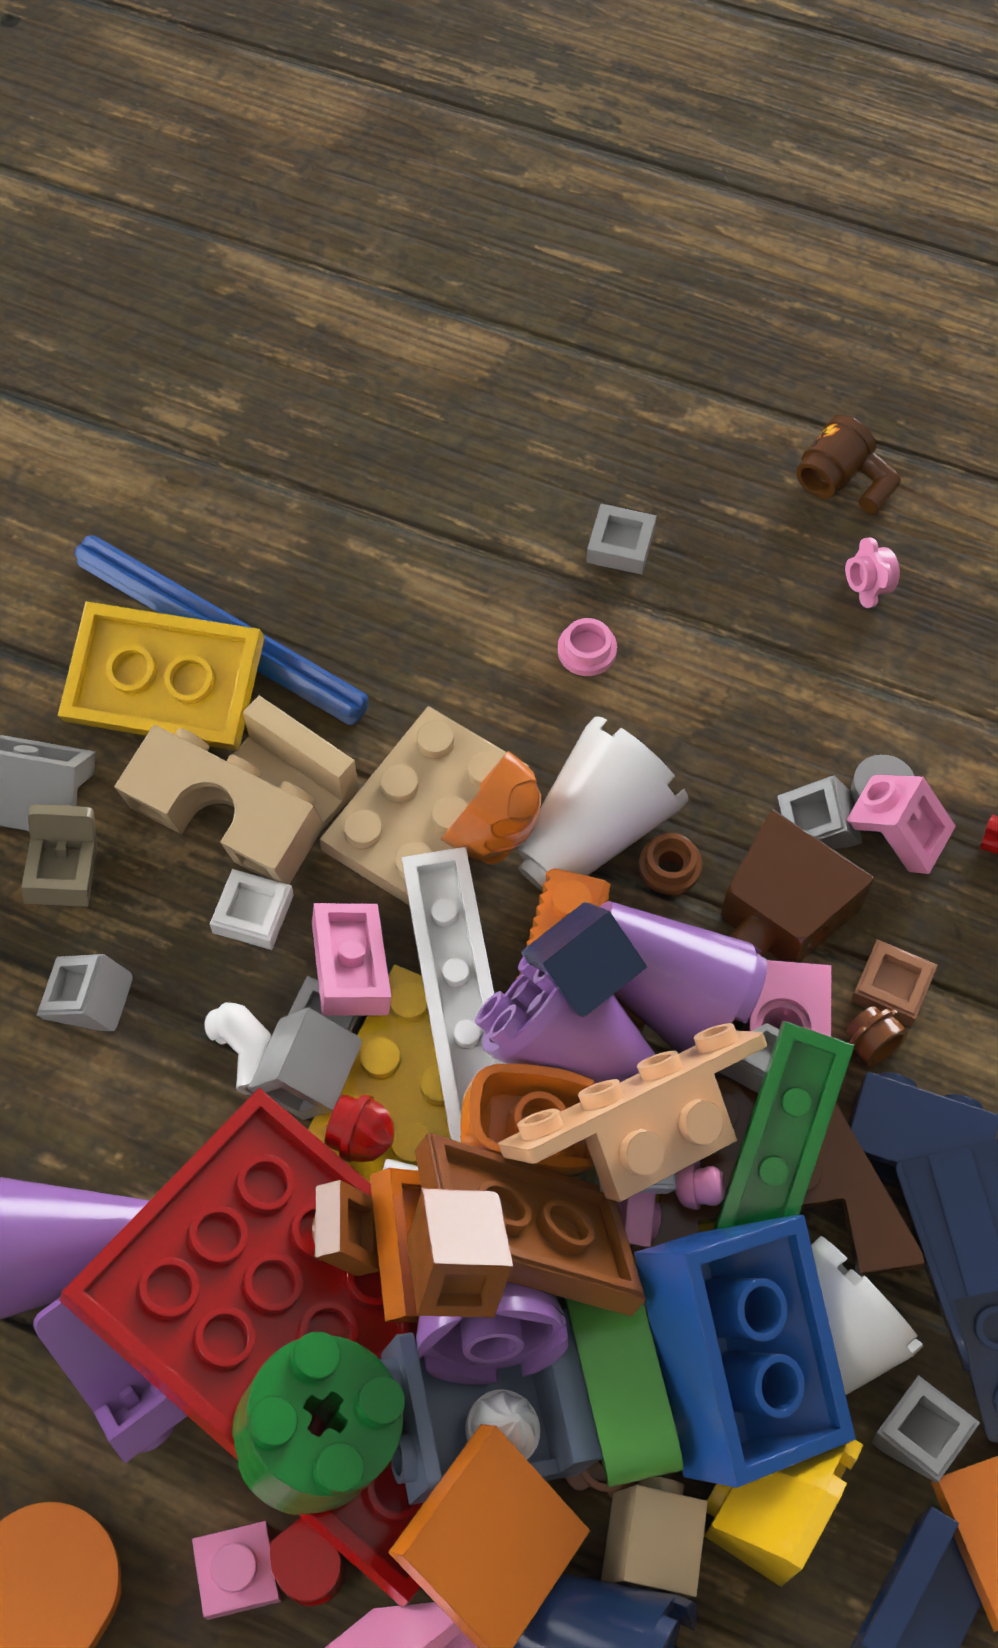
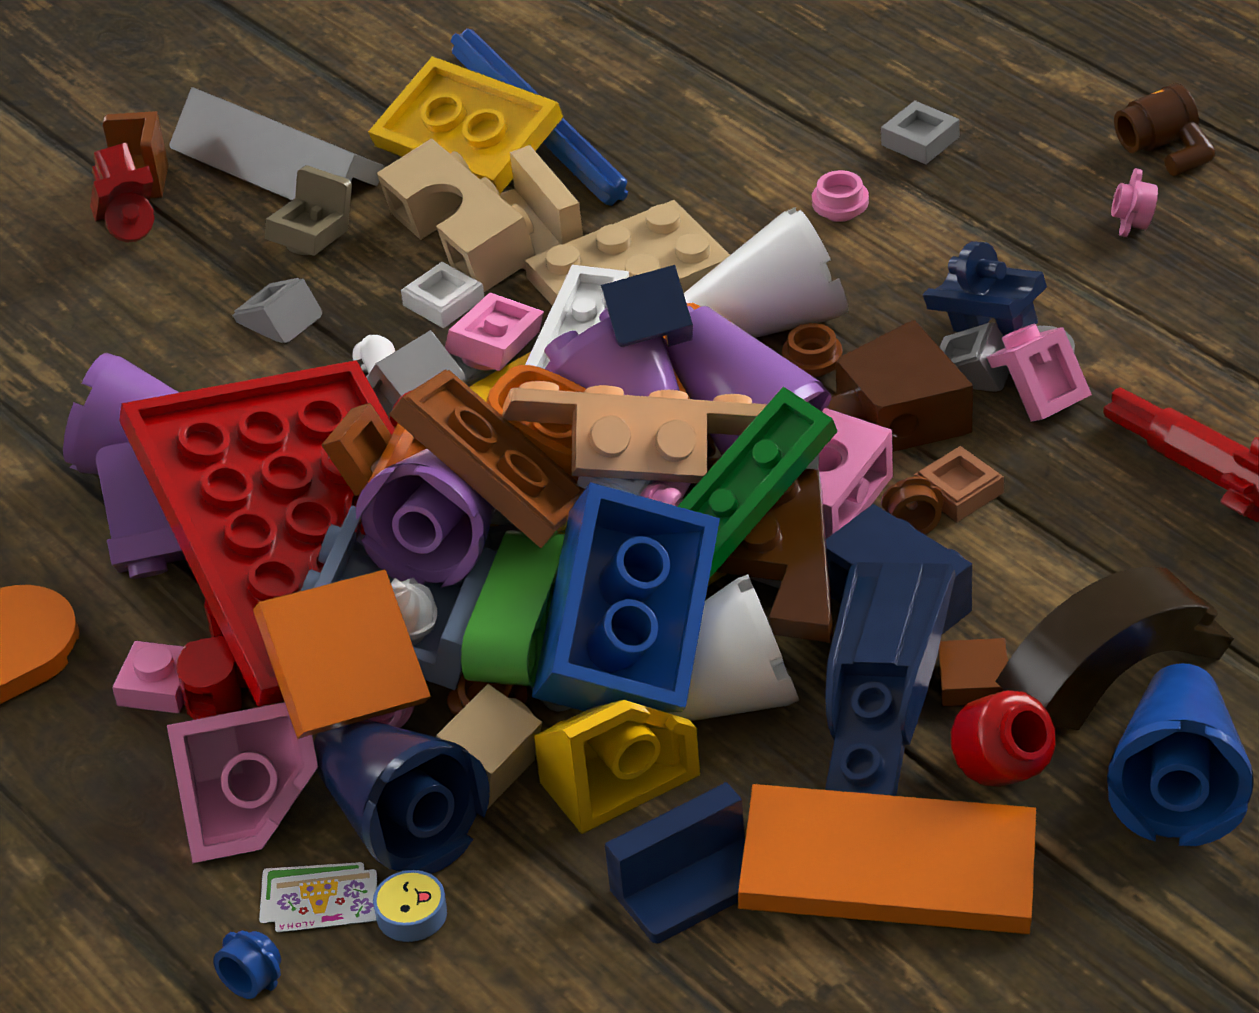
camera: 30 degrees right, 20 degrees down
green brick [232,1332,405,1515] -> none
dark orange panel [407,1188,513,1318] -> none
orange piece [440,751,541,864] -> none
light grey slope [871,1375,980,1483] -> none
none -> dark blue hips [922,241,1047,336]

